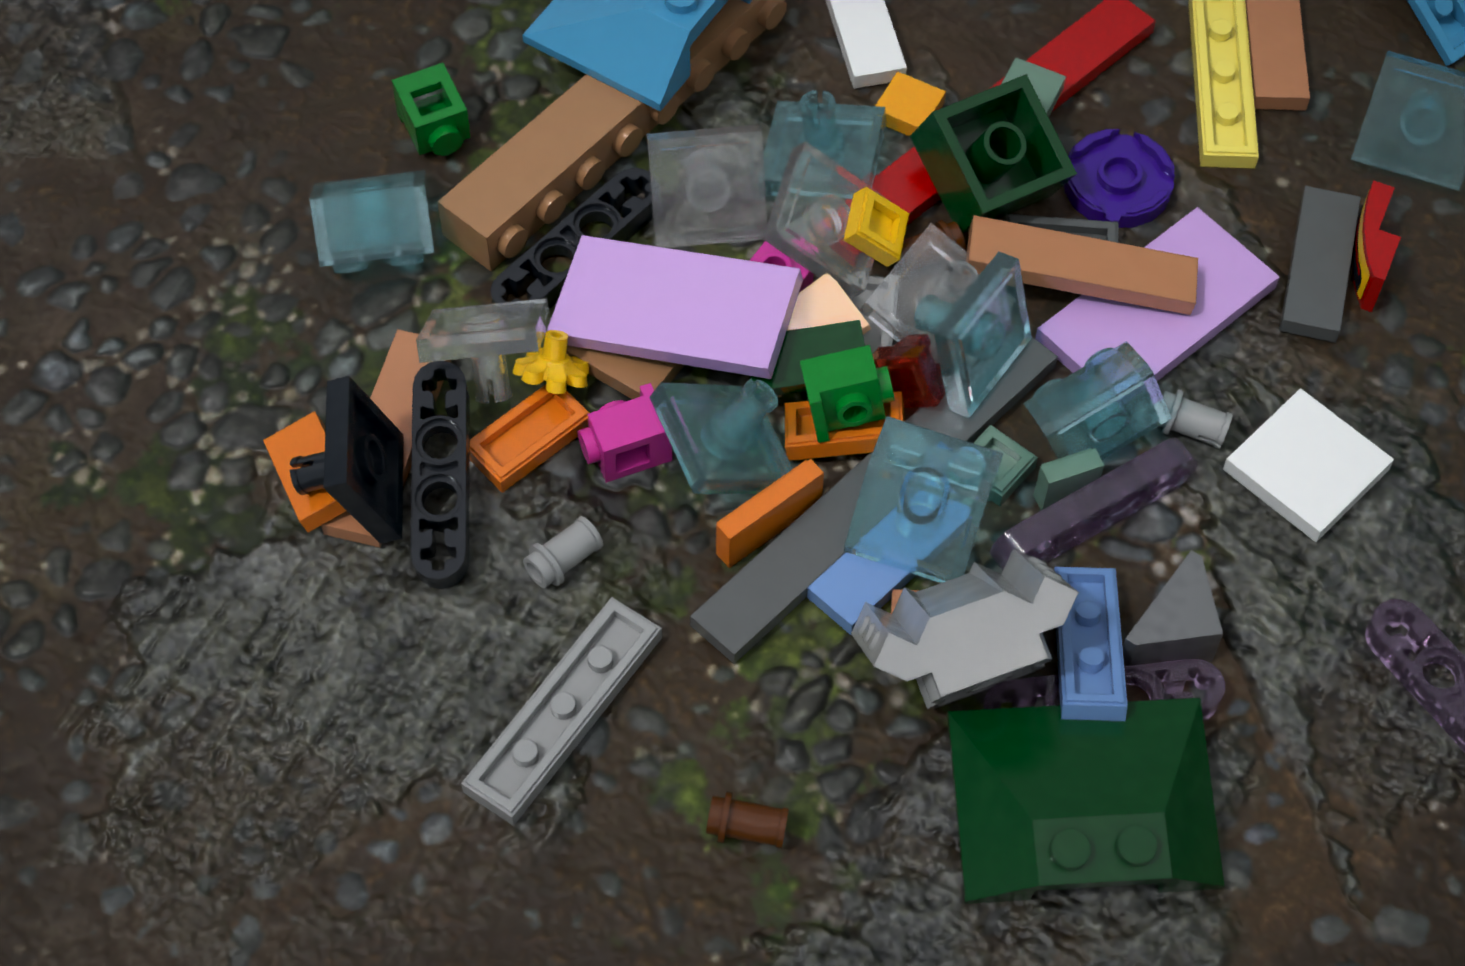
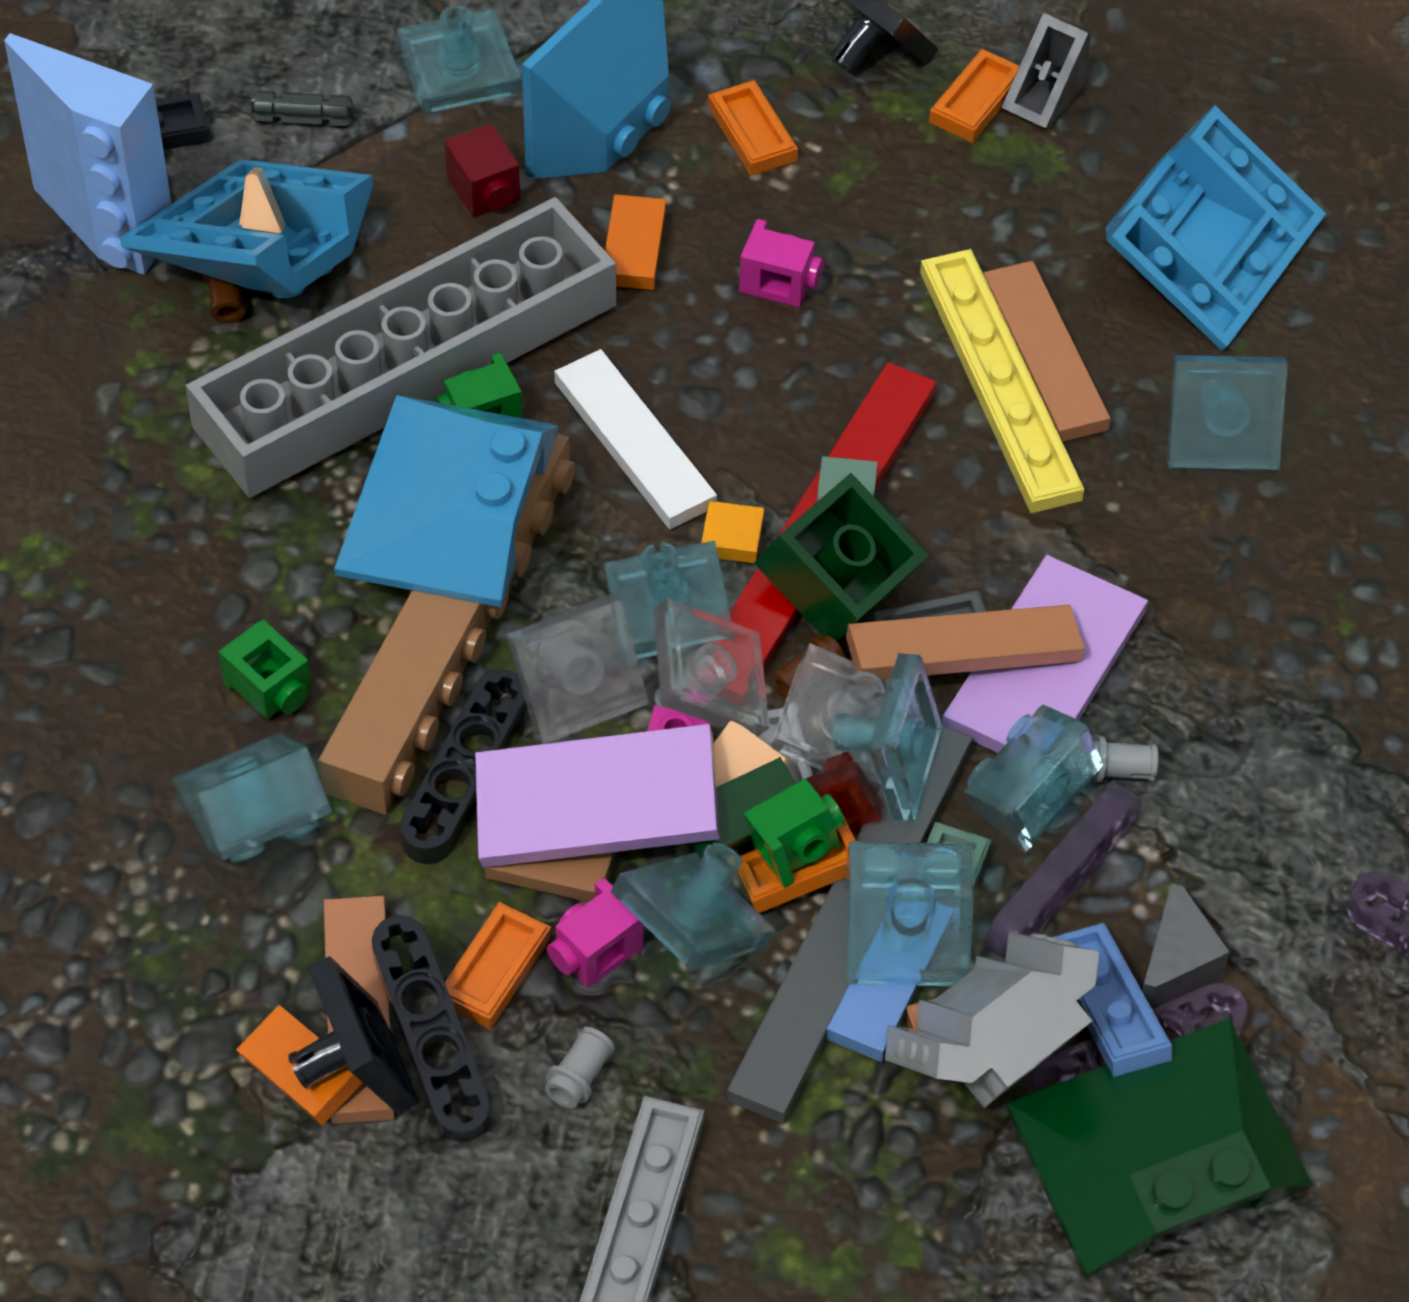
camera: 20 degrees left, 5 degrees down
clear tile [416,298,550,403] -> none
yellow plant [512,330,589,394] -> none
reddish brown pin [706,791,789,849] -> none
orange tile [716,458,824,568] -> none
yellow tile [843,187,909,267] -> none
sand green tile [1033,448,1104,512] -> none
dark purple tile [1064,129,1175,228] -> none
white tile [1223,388,1394,542] -> none
dark grey tile [1279,186,1361,343] -> none
red slope [1352,180,1401,313] -> none

